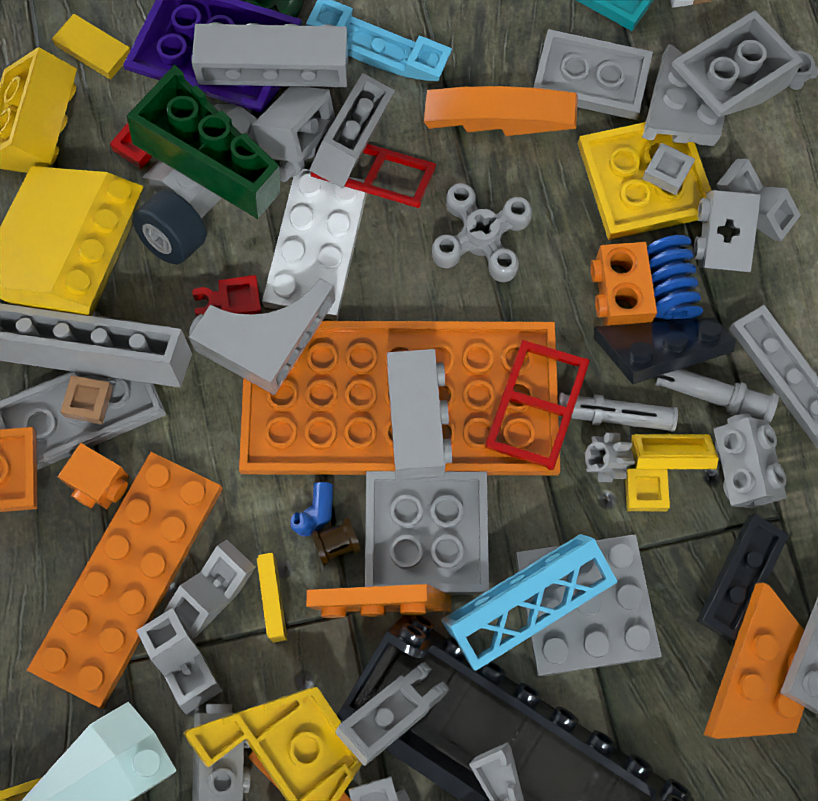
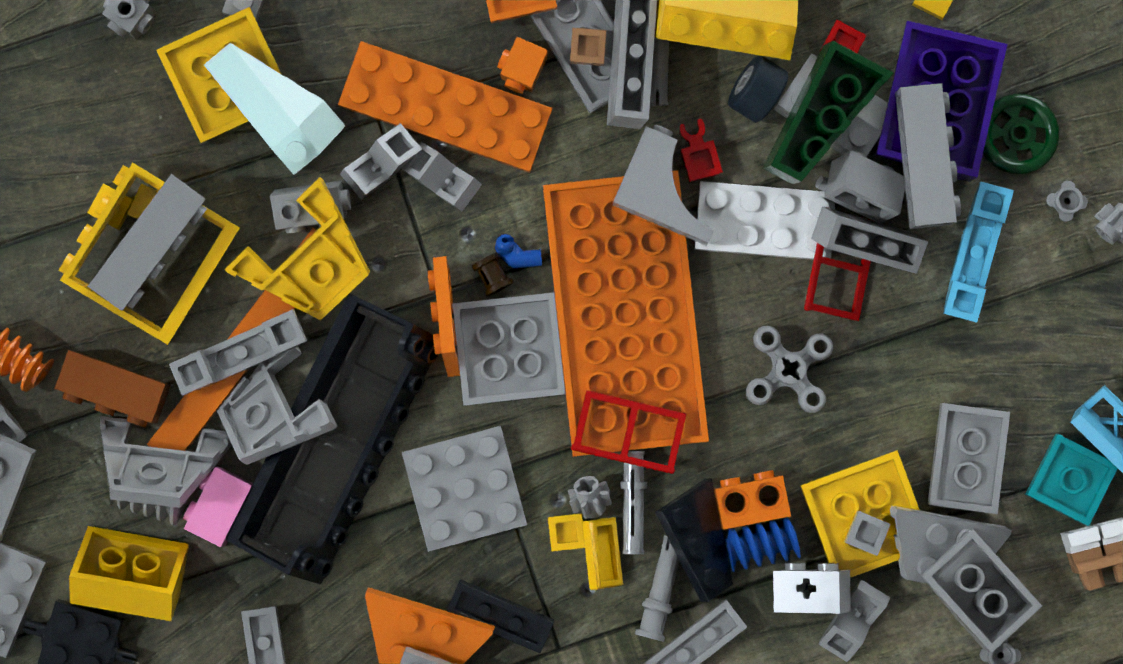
camera: 85 degrees right, 15 degrees up
yellow tile [257,553,288,643] -> none
light grey hinge [335,662,449,766] -> none
light grey brick [387,349,452,479] -> none
orange slope [424,86,578,136] -> none
medium azure fence [441,534,618,671] -> none
light grey brick [714,414,787,508] -> none

